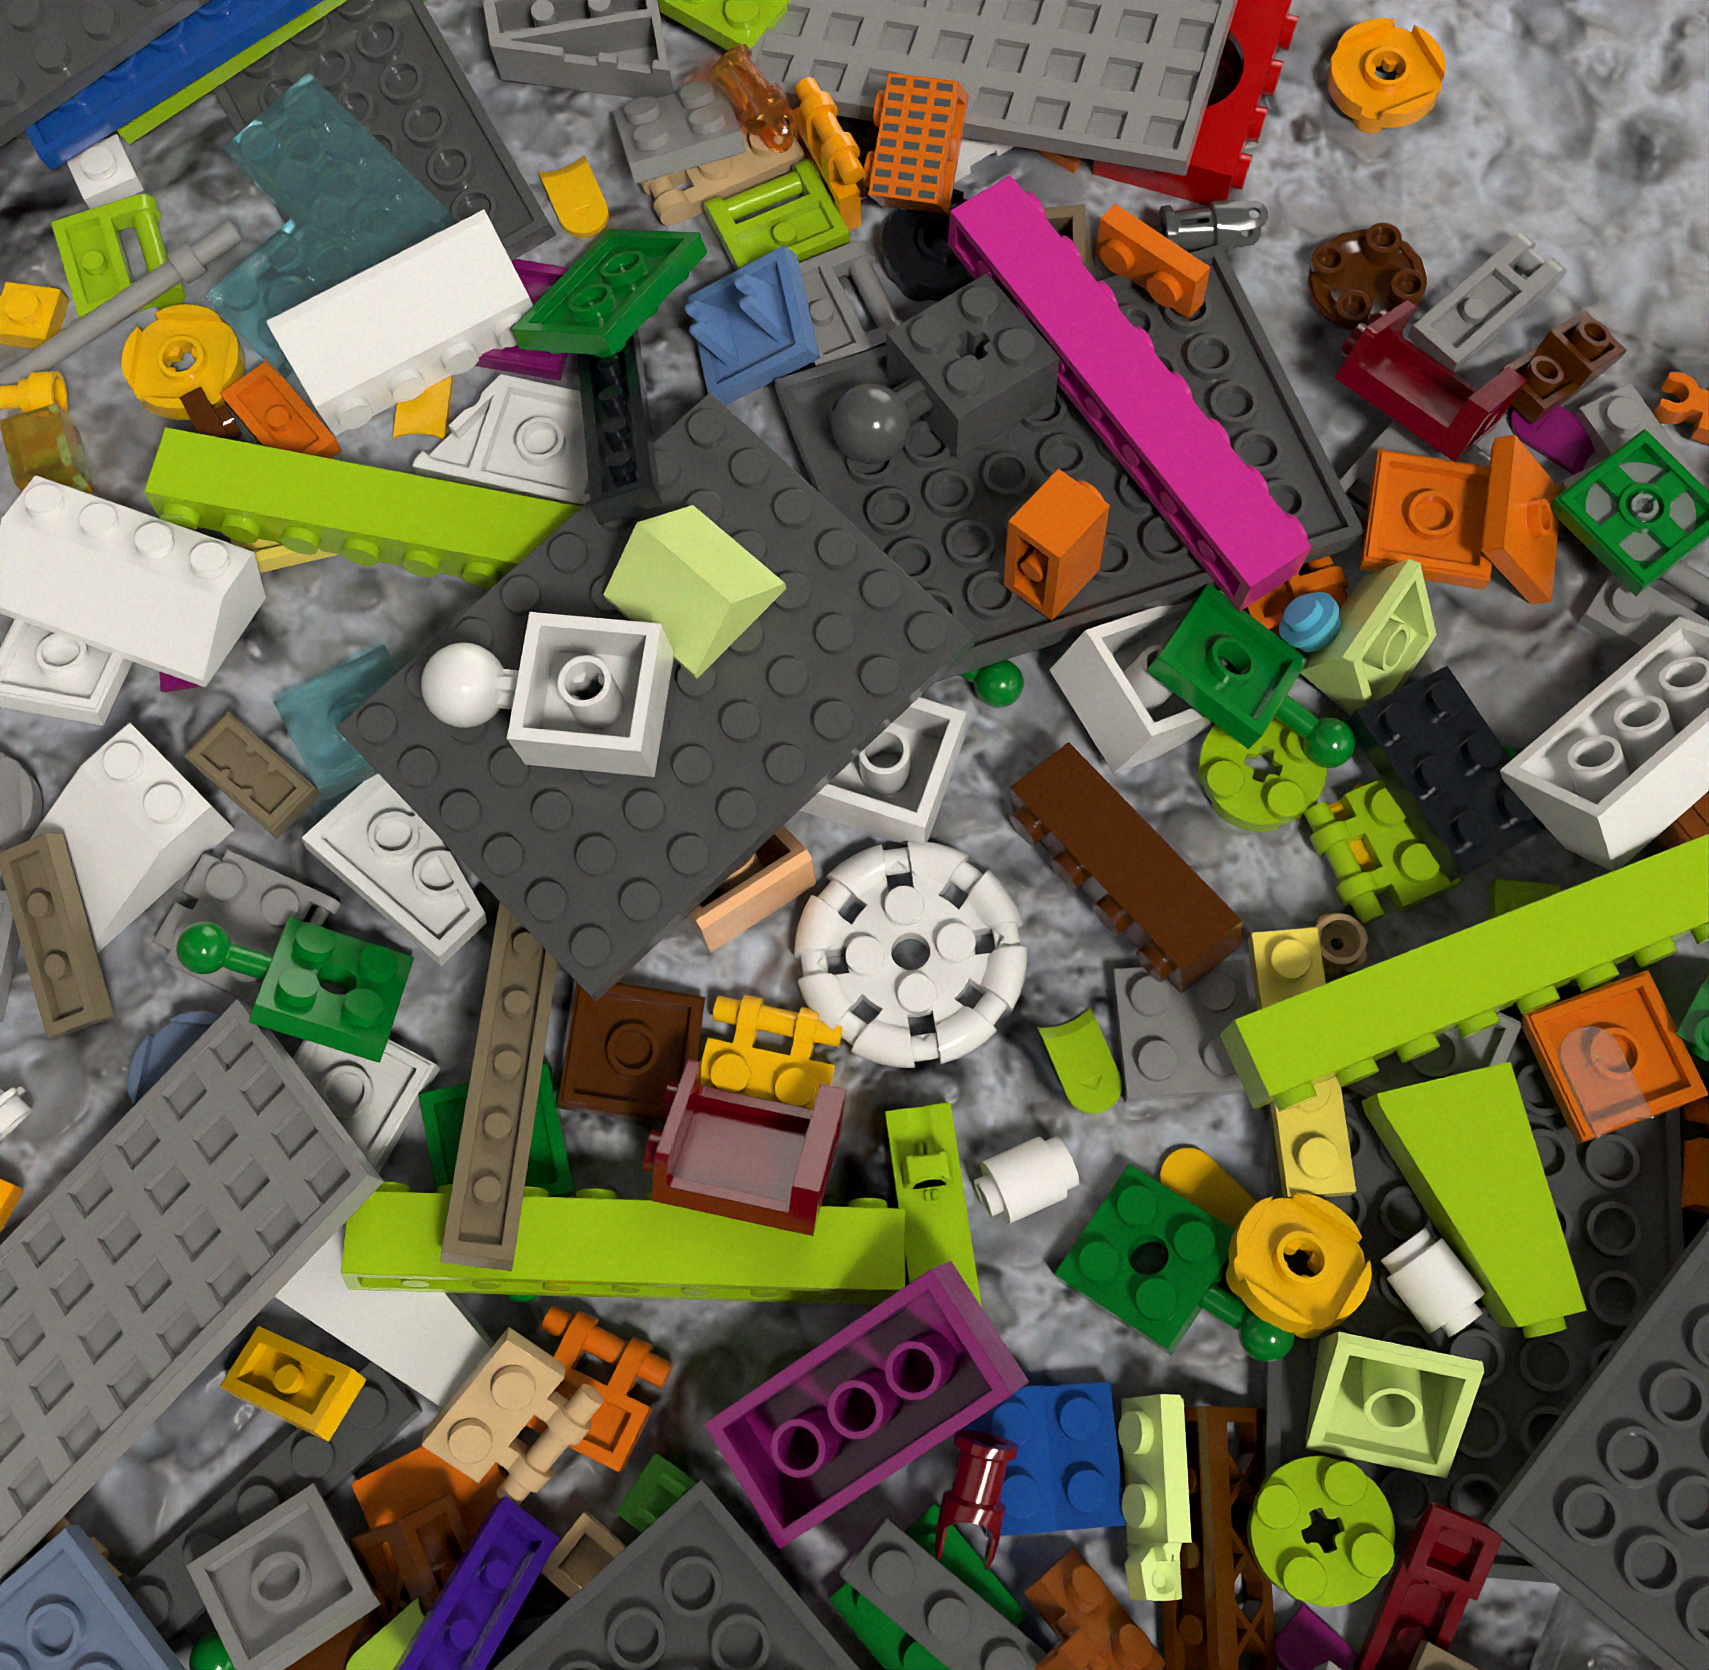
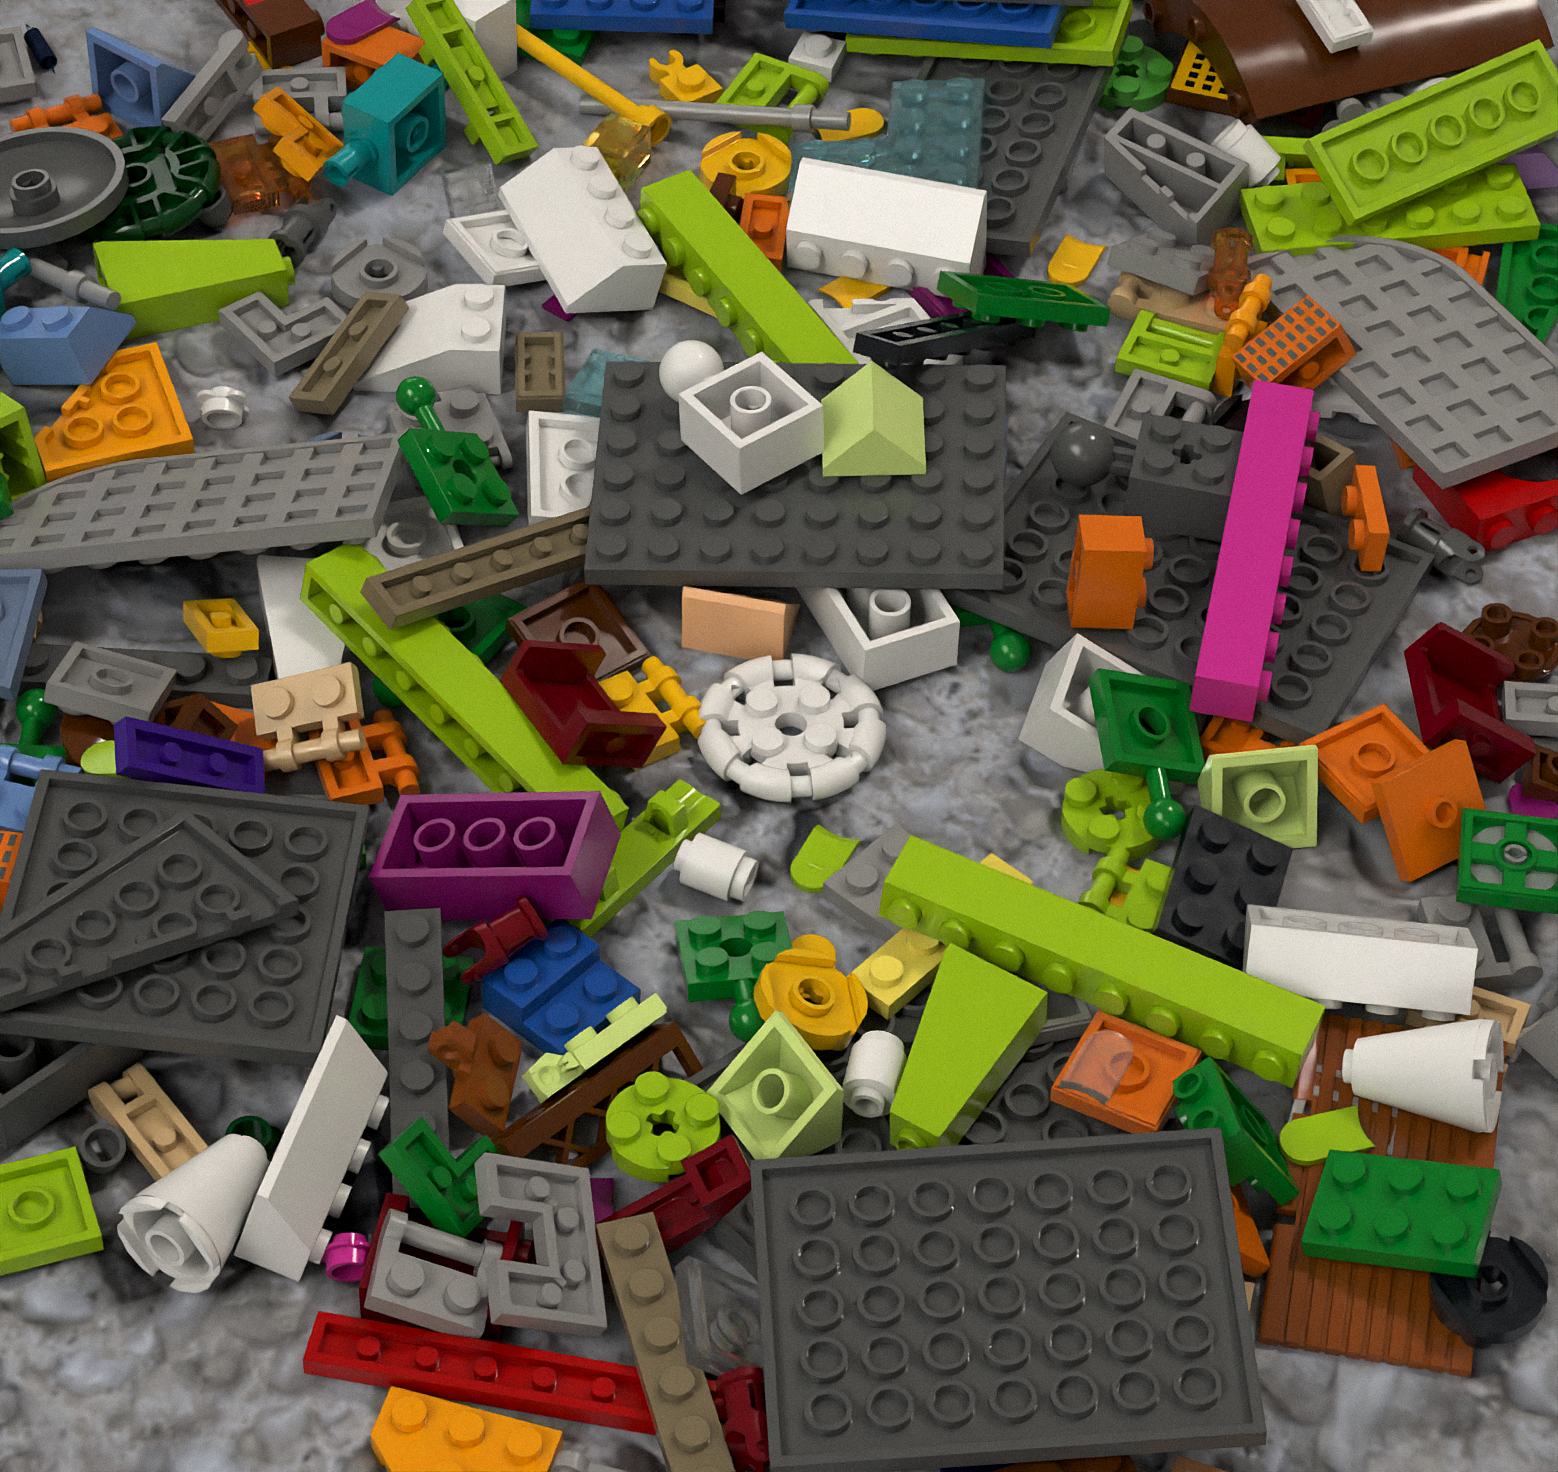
camera: 40 degrees right, 25 degrees down
medium blue plate [685,246,820,405] -> none
reddish brown brick [1009,742,1243,994] -> none
medium azure plate [1279,592,1342,652] -> none
none -> yellow piece [816,108,884,148]

